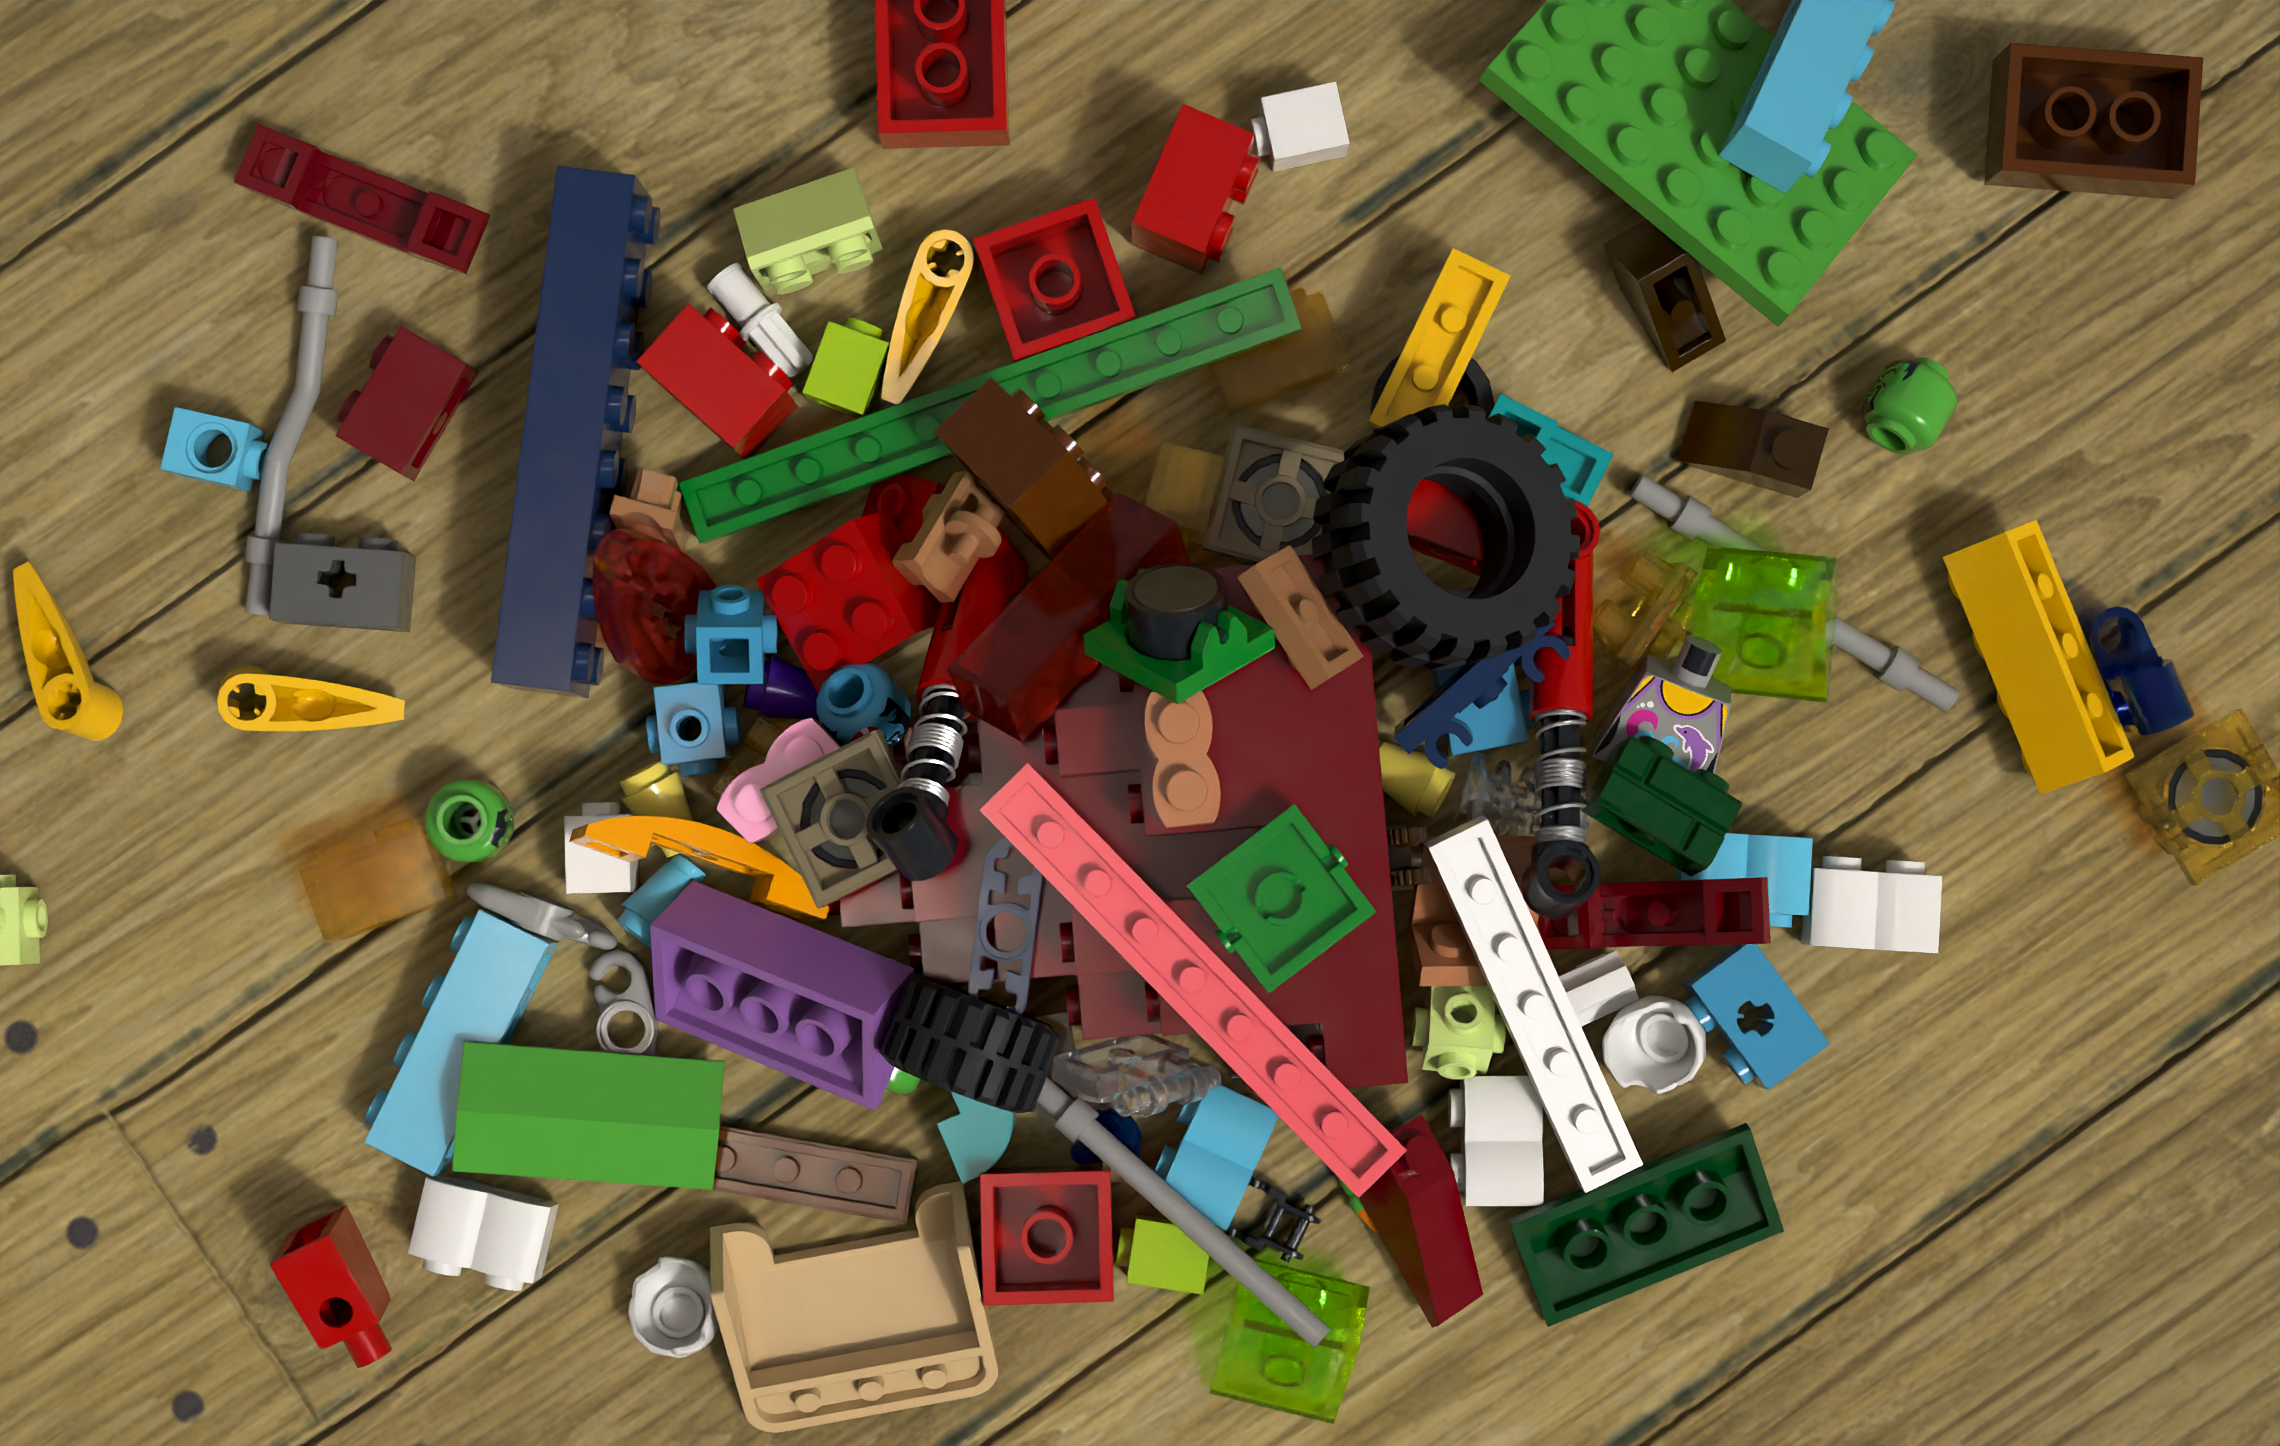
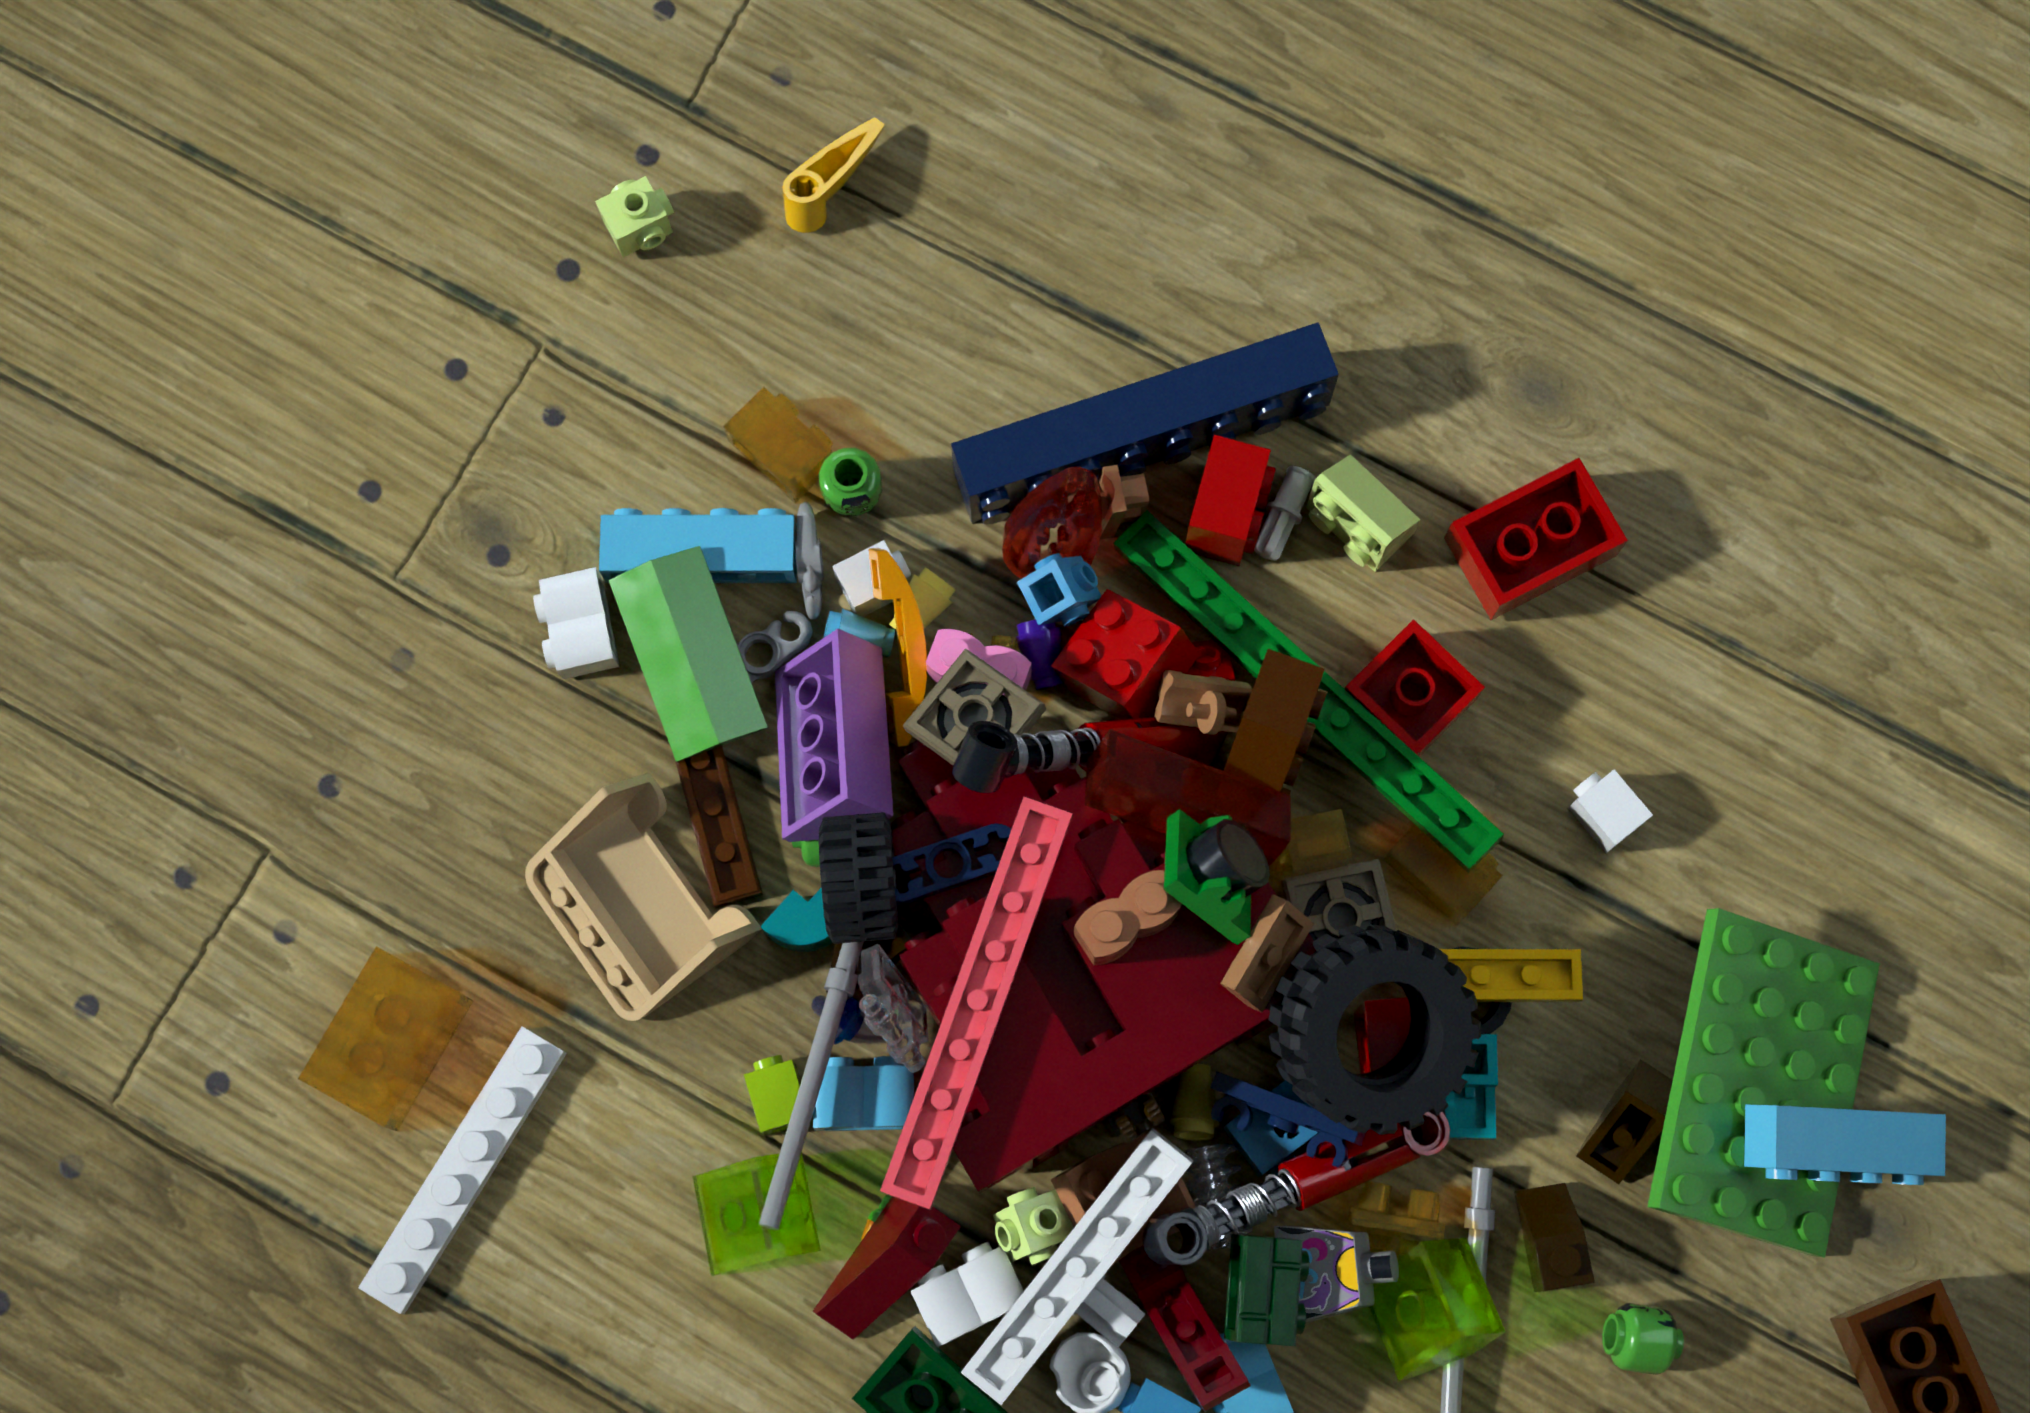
camera: 65 degrees right, 10 degrees down
medium azure brick [160,407,269,493] -> none
yellow piece [217,665,405,731] -> none
dark red slope [234,124,490,274] -> none
light grey bar [244,236,339,615] -> none
dark grey brick [269,533,416,632] -> none
red torso [270,1205,392,1368] -> none
dark red brick [335,326,478,481] -> none
white hair [628,1256,720,1358] -> none
dark azure brick [646,682,742,777] -> none
lime brick [802,317,890,419] -> none
dark azure head [816,663,911,749] -> none
yellow piece [881,229,979,405] -> none
red brick [980,1165,1114,1306] -> none
red brick [1132,104,1261,275] -> none
green plate [1187,804,1376,993] -> none
black piece [1224,1176,1322,1263] -> none

